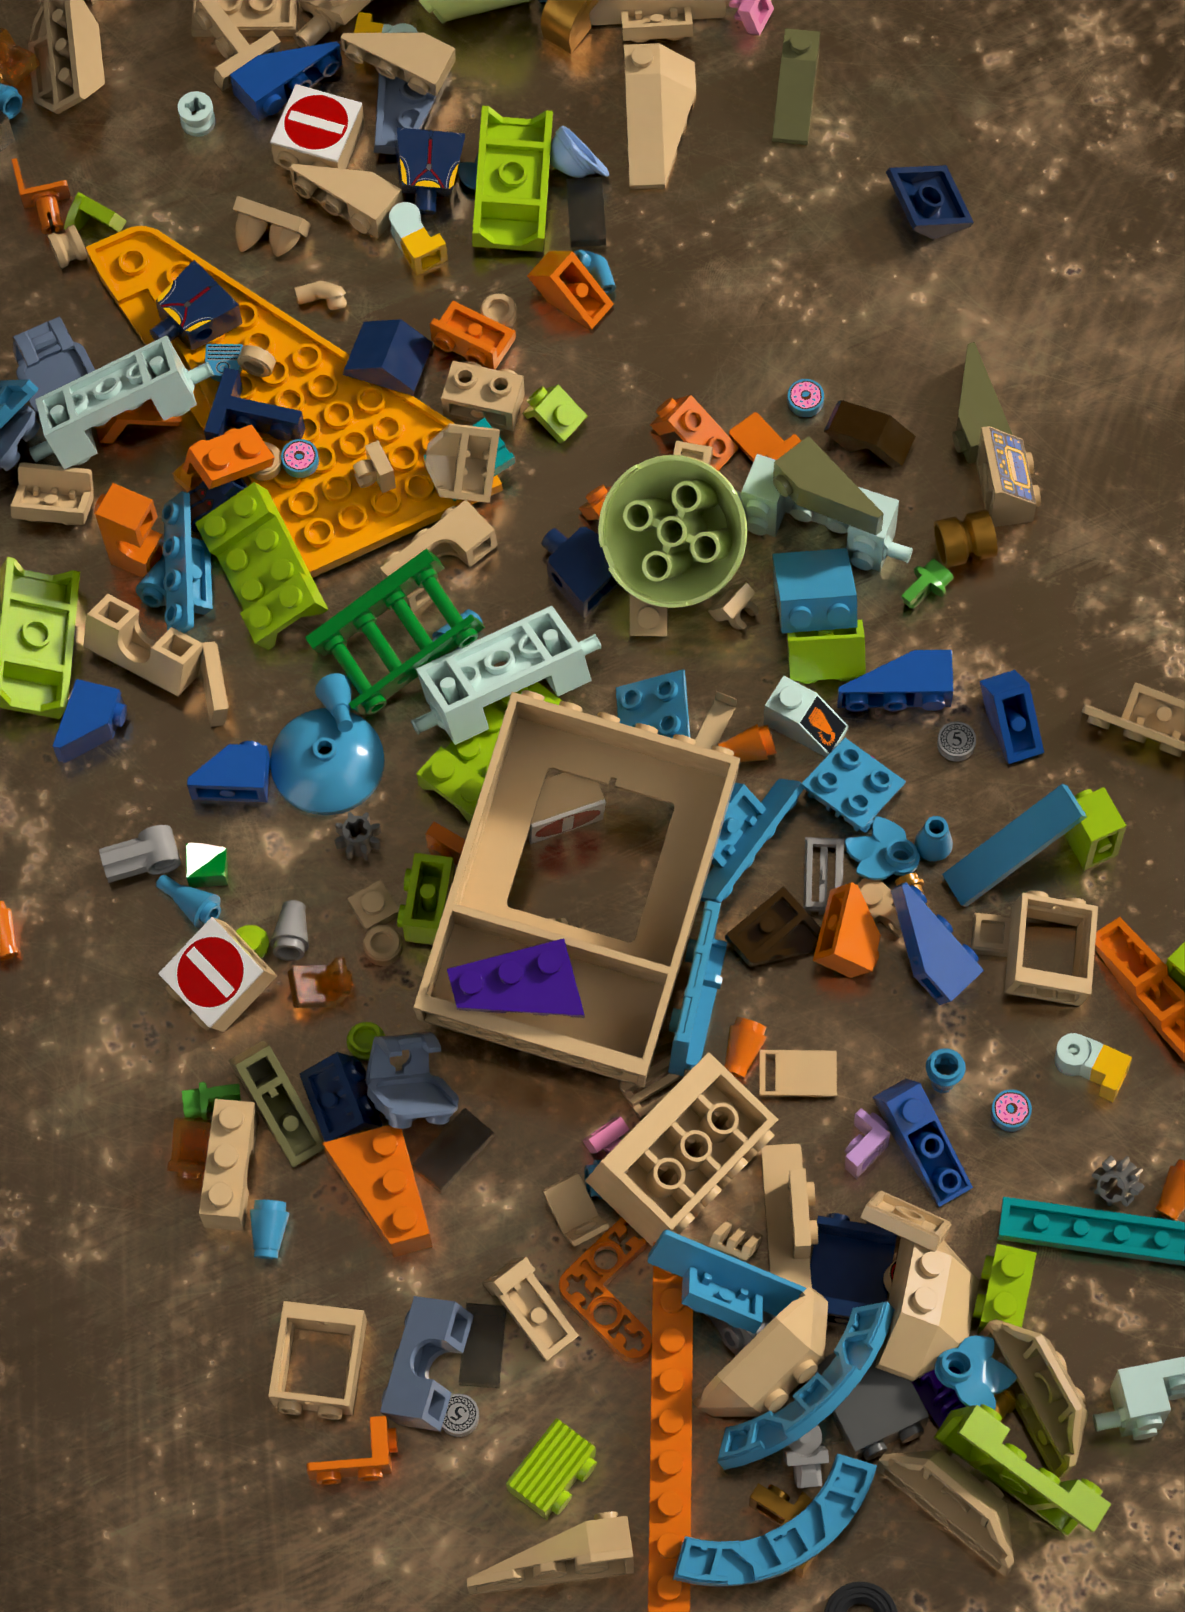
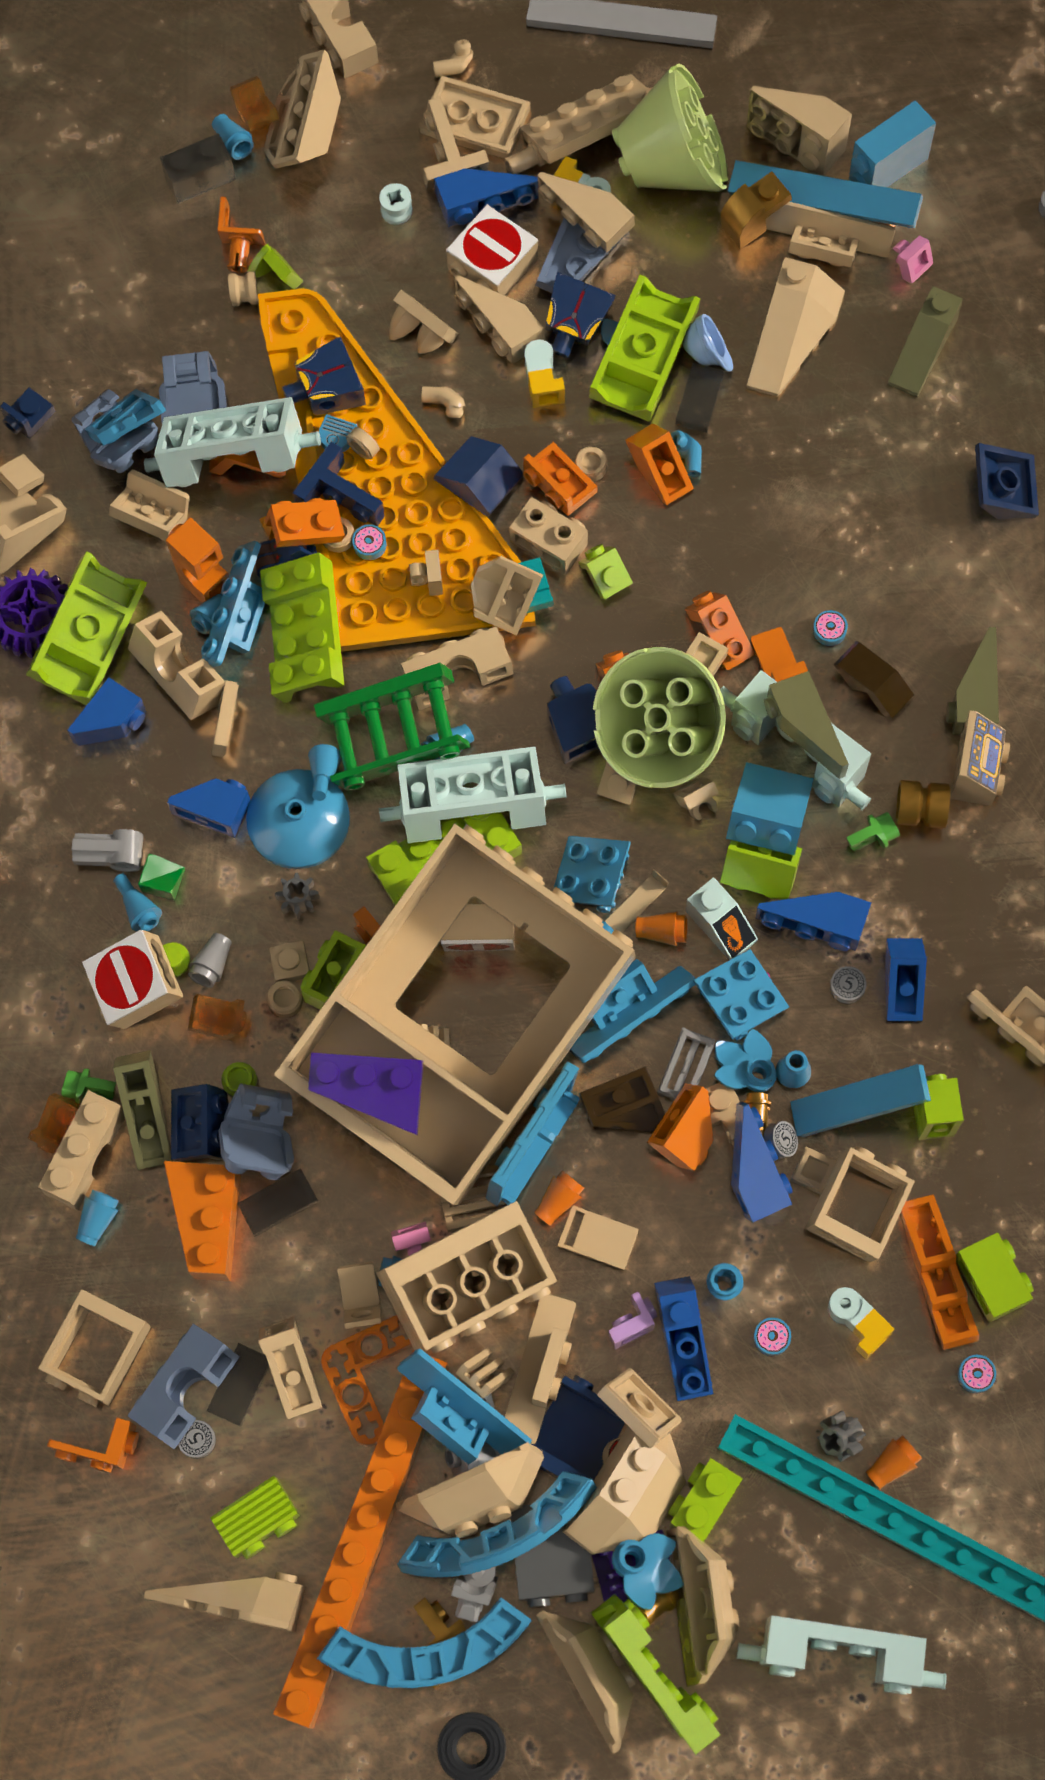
camera: 20 degrees right, 5 degrees up
none -> light grey tile [764,1121,798,1159]

